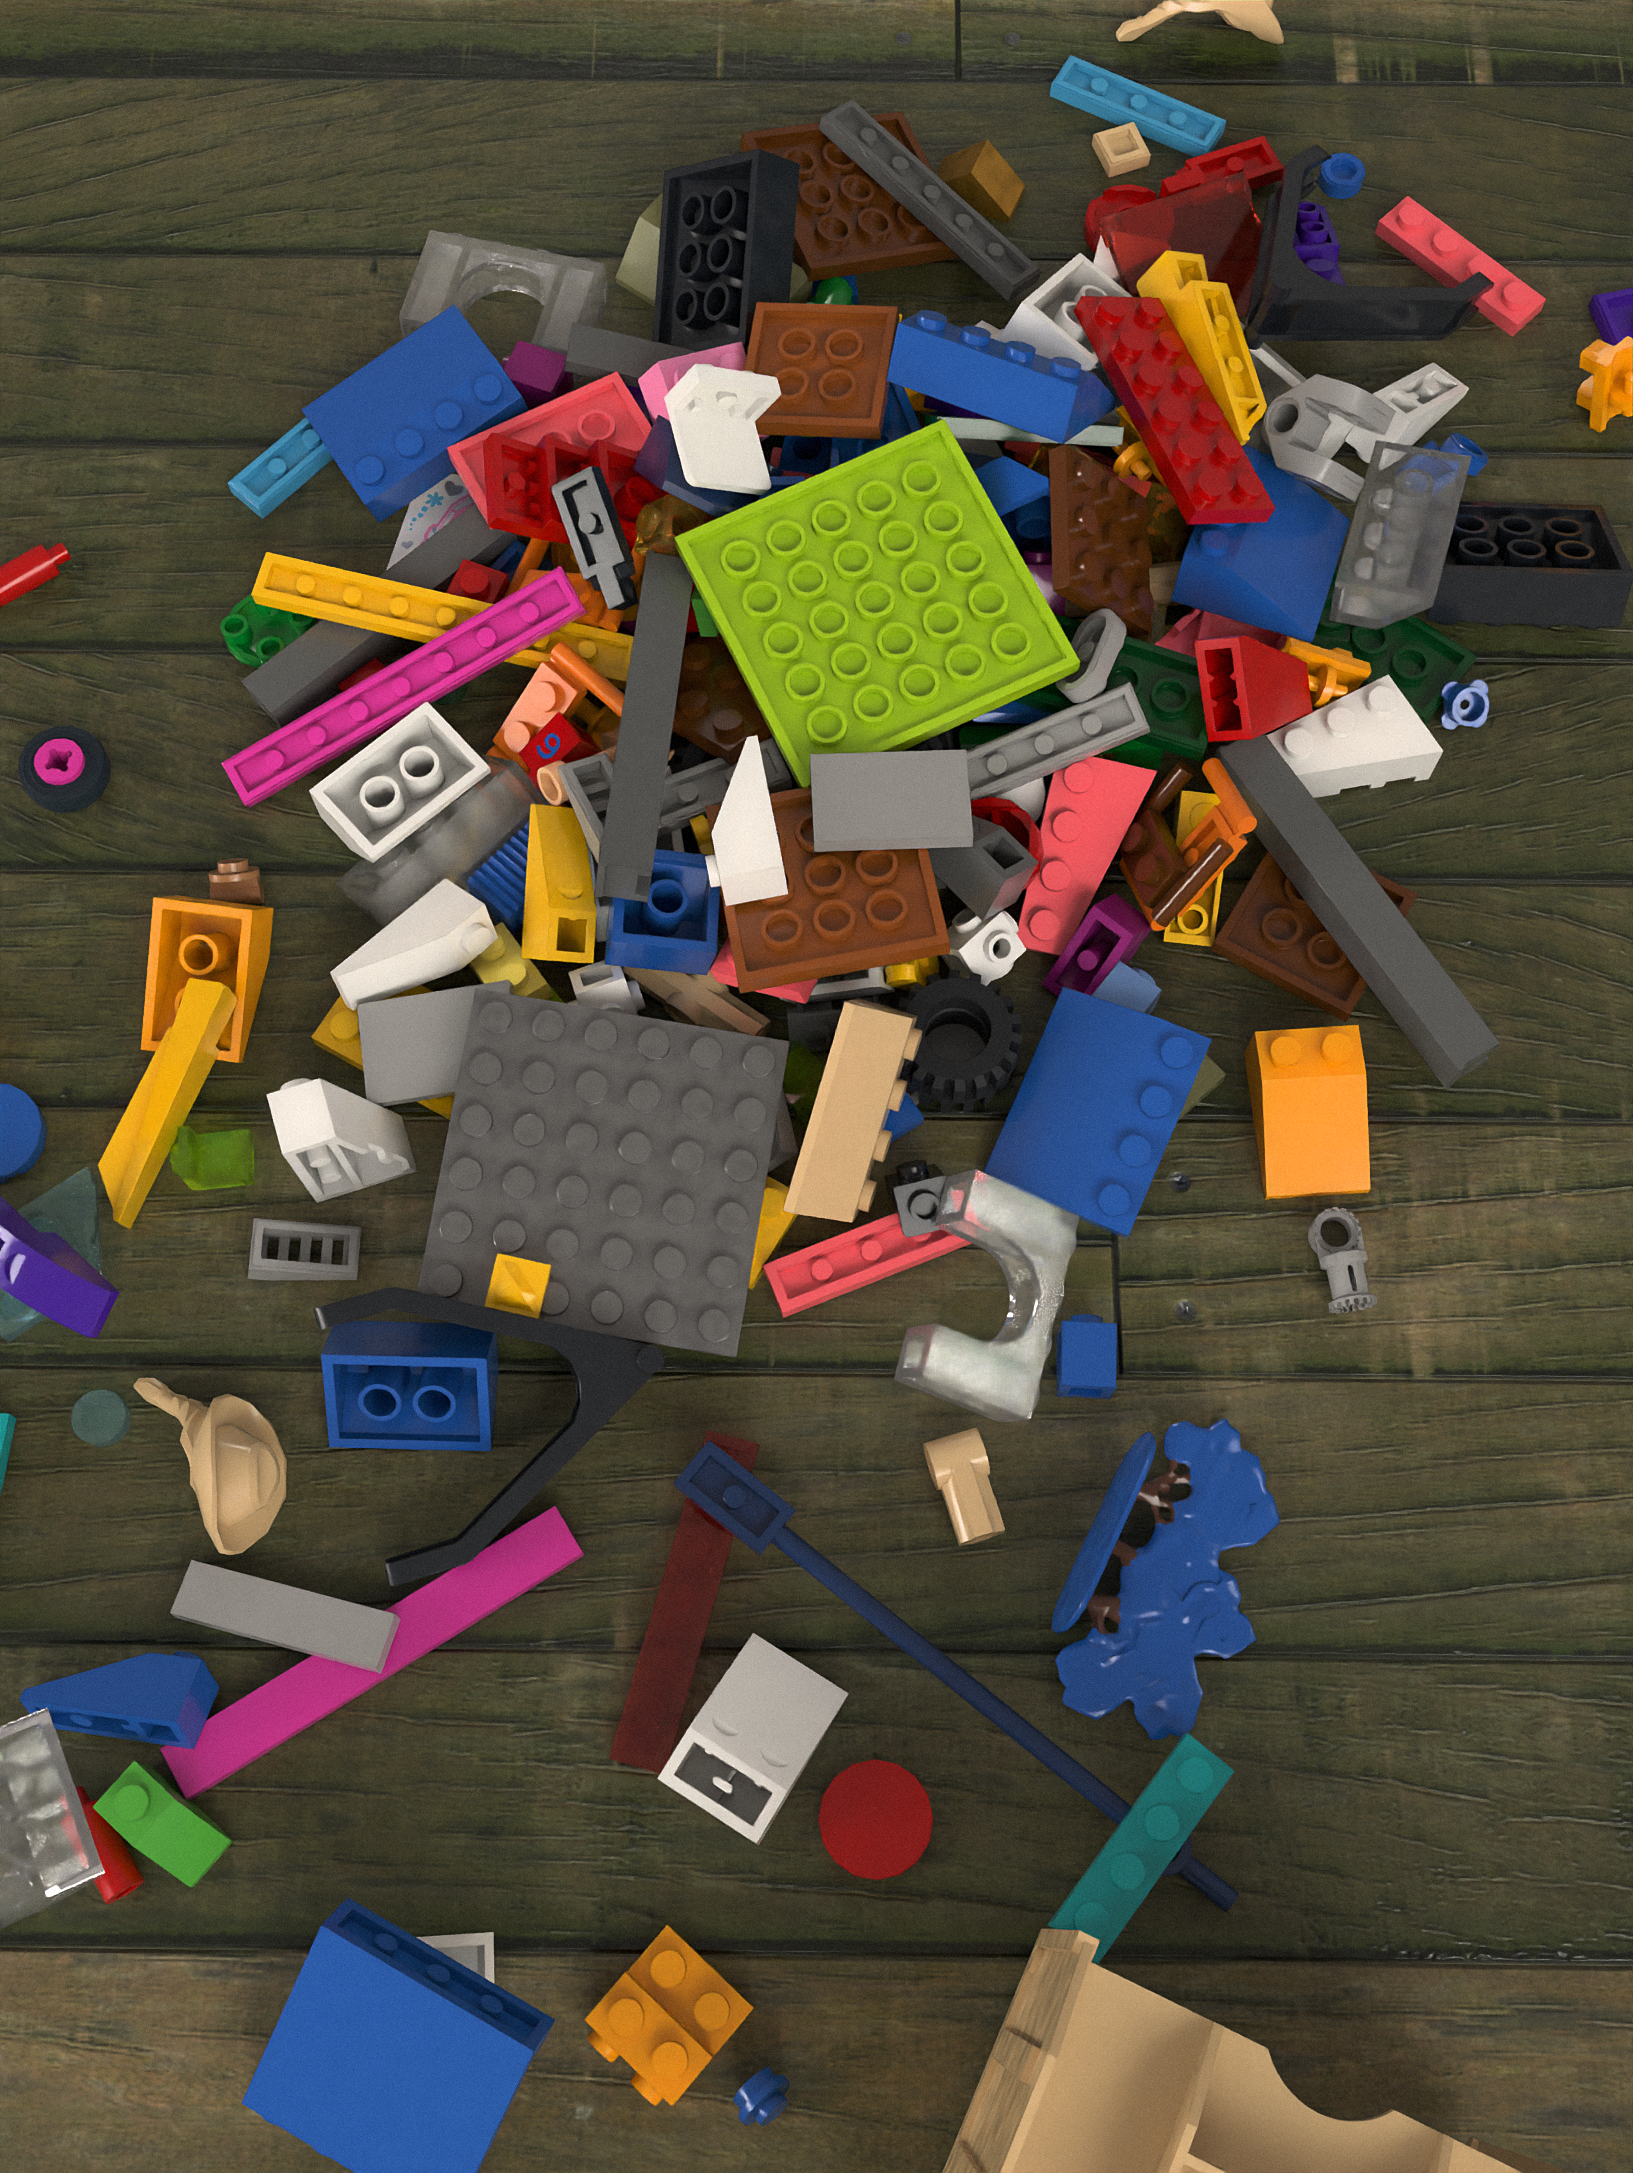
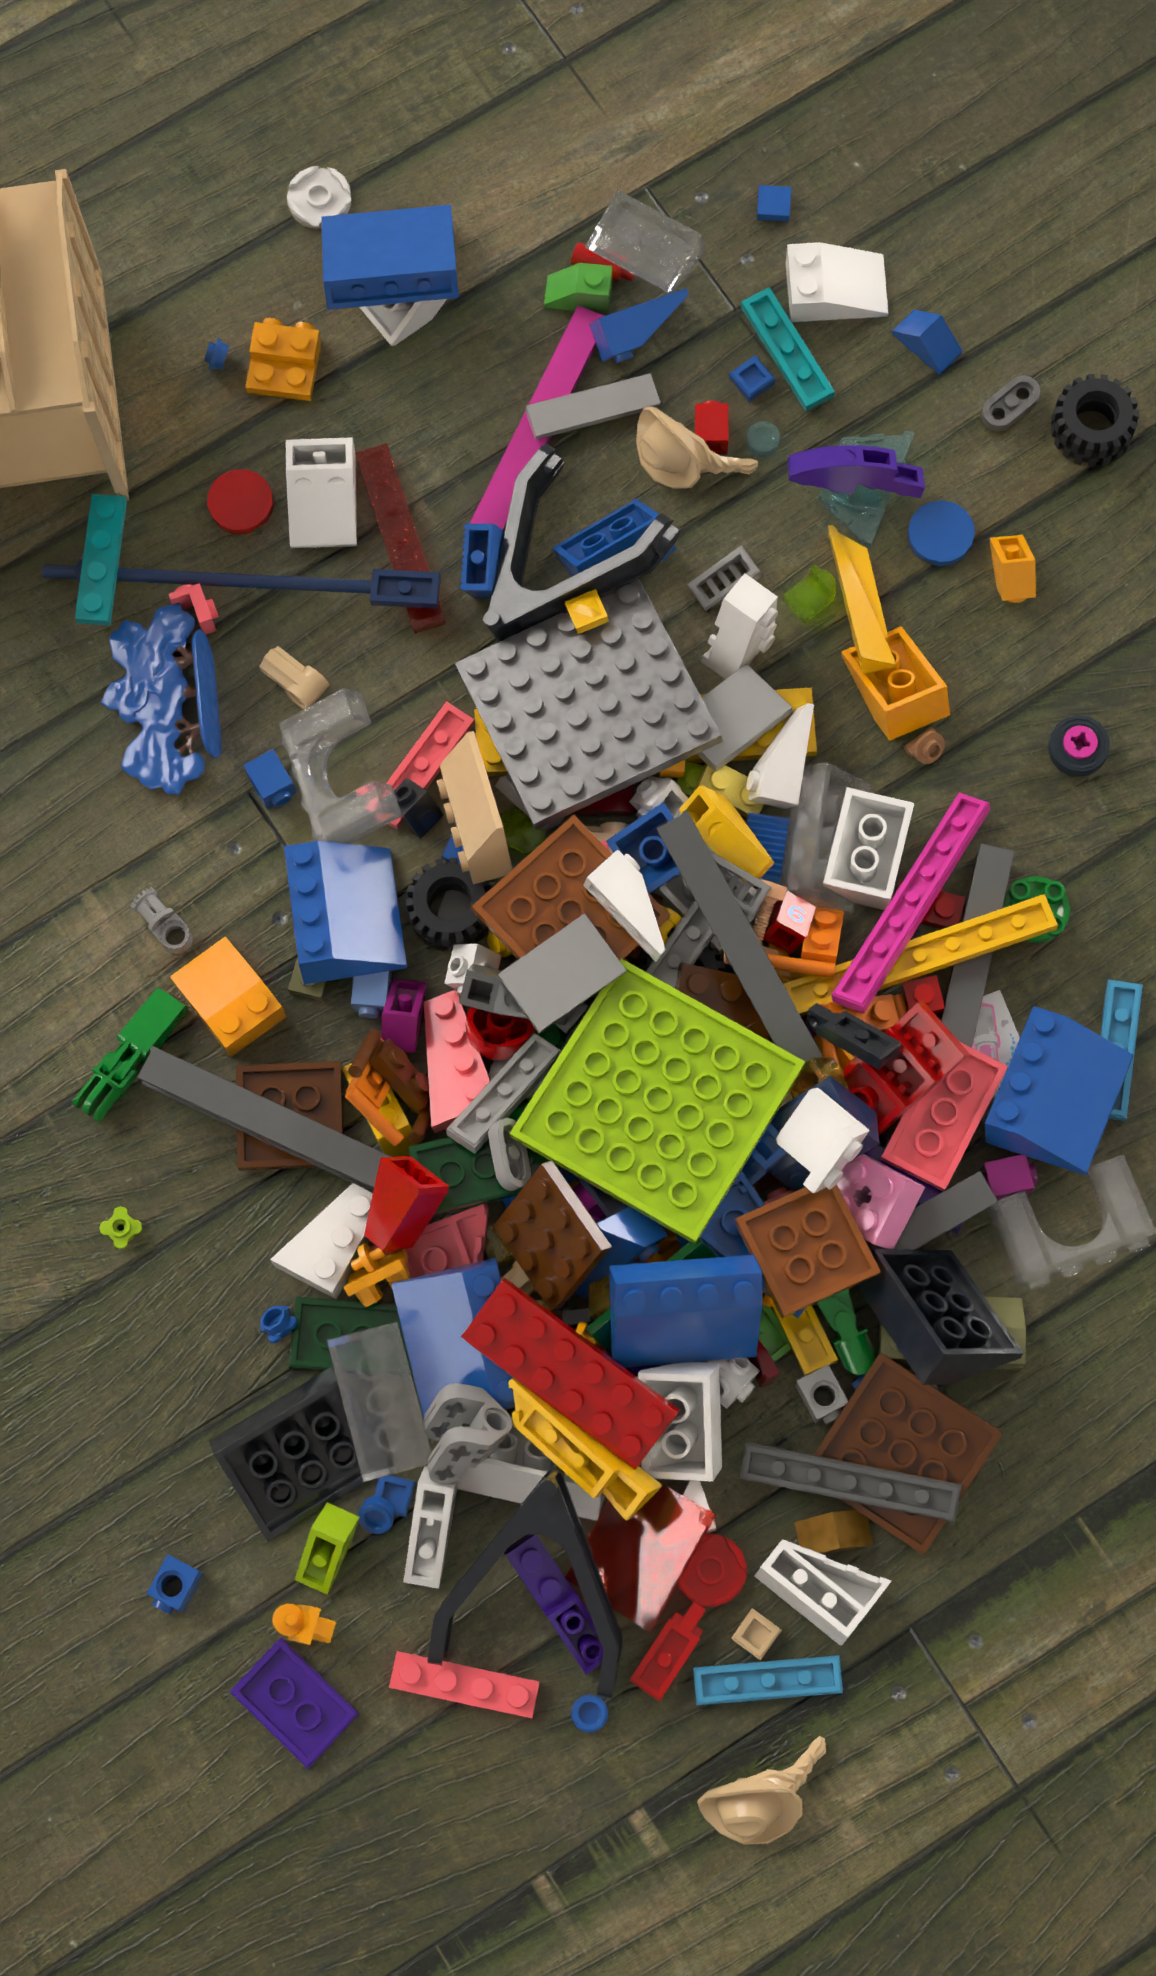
camera: 150 degrees right, 5 degrees up
none -> green arm [71,987,188,1123]
none -> lime plate [100,1206,142,1249]
none -> coral bracket [168,583,219,635]
none -> lime slope [294,1502,360,1594]
none -> blue brick [459,523,505,598]
none -> red brick [695,400,728,454]
none -> blue tile [729,355,775,402]
none -> white wedge [755,1539,891,1646]
none -> light grey brick [795,1365,848,1425]

